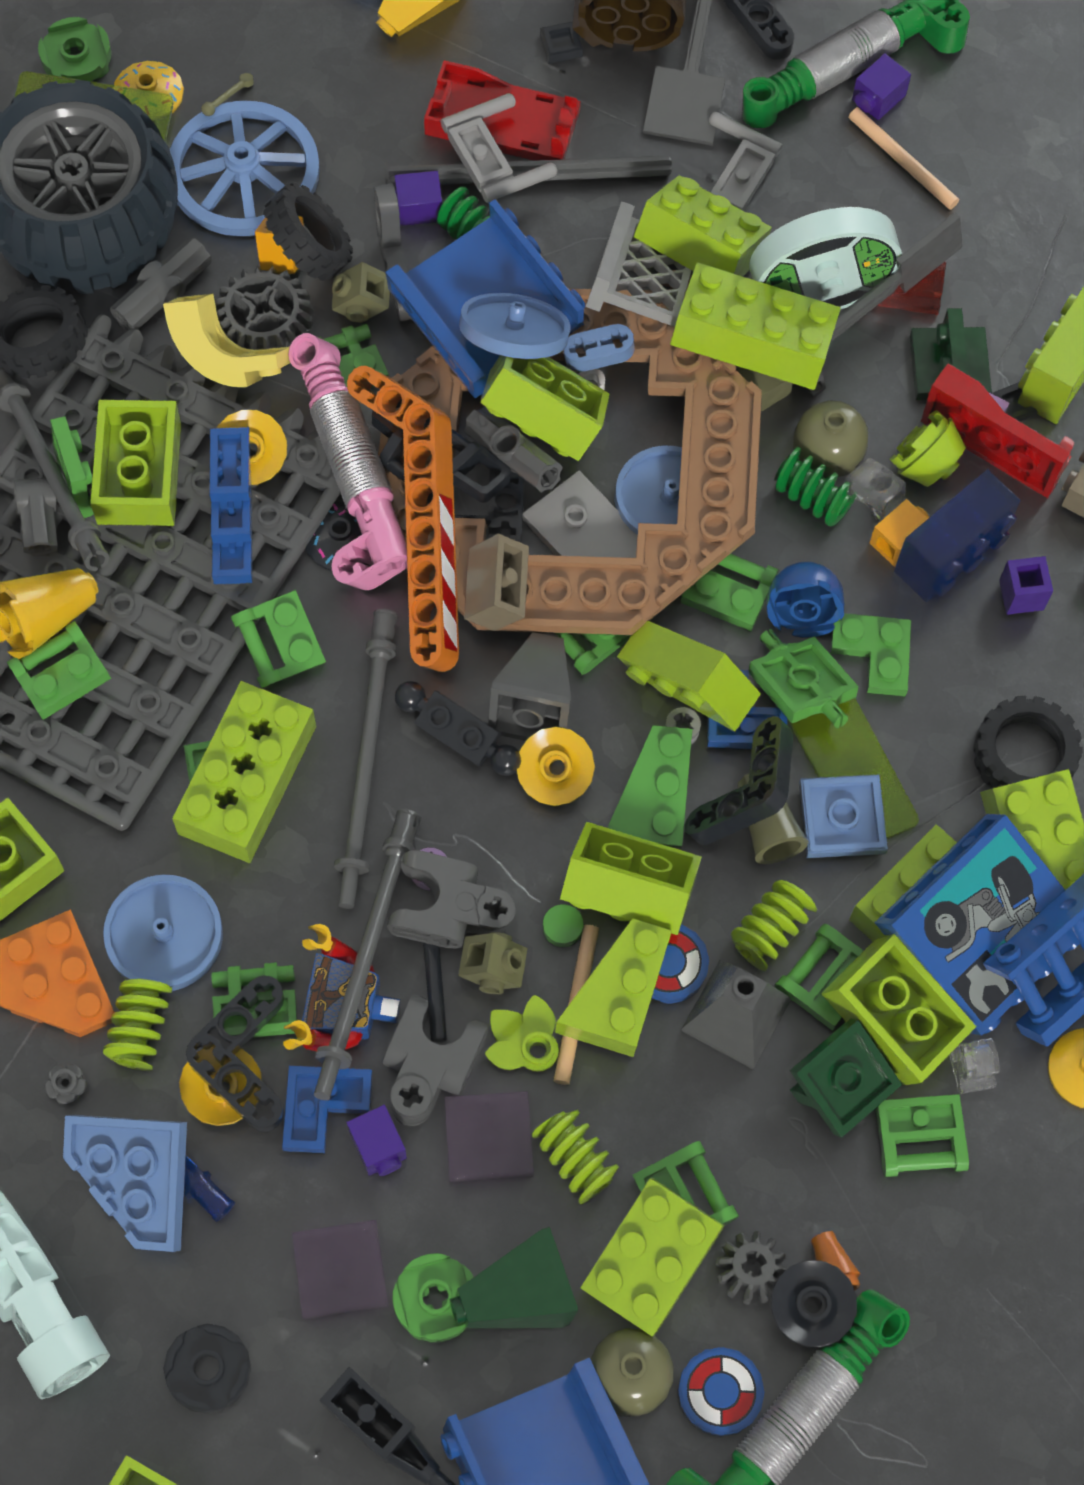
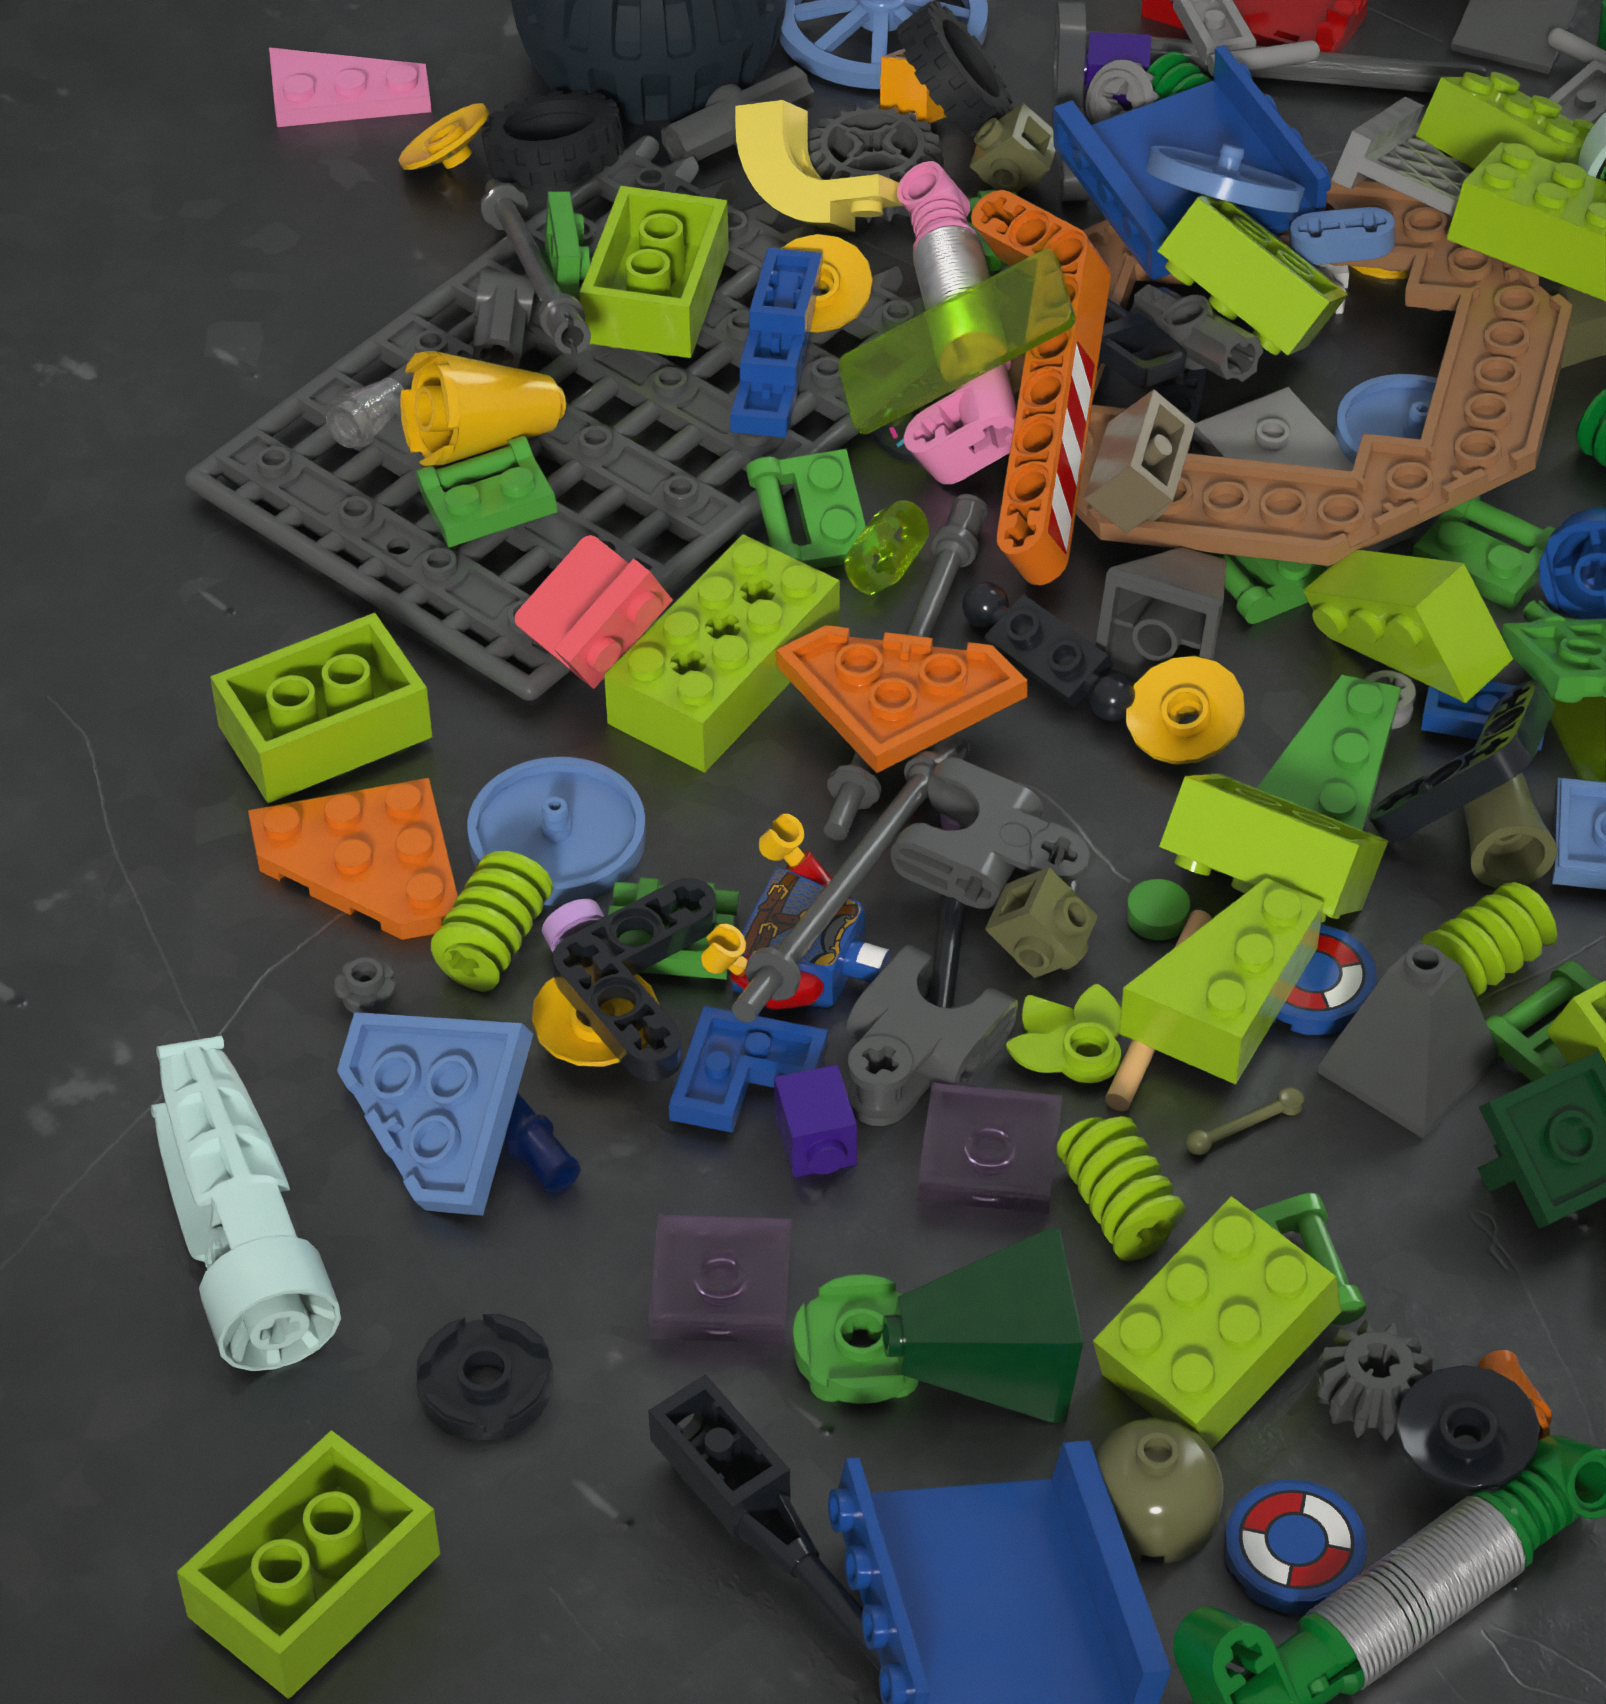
camera: 15 degrees right, 20 degrees down
none -> coral bracket [514,535,673,689]
none -> lavender tile [542,899,605,952]
none -> orange plate [776,625,1027,773]
none -> clear neon green piece [838,249,1076,434]
none -> clear neon green beam [845,500,929,595]
none -> light grey gear [1086,60,1160,125]
none -> olive hinge [1186,1087,1304,1155]

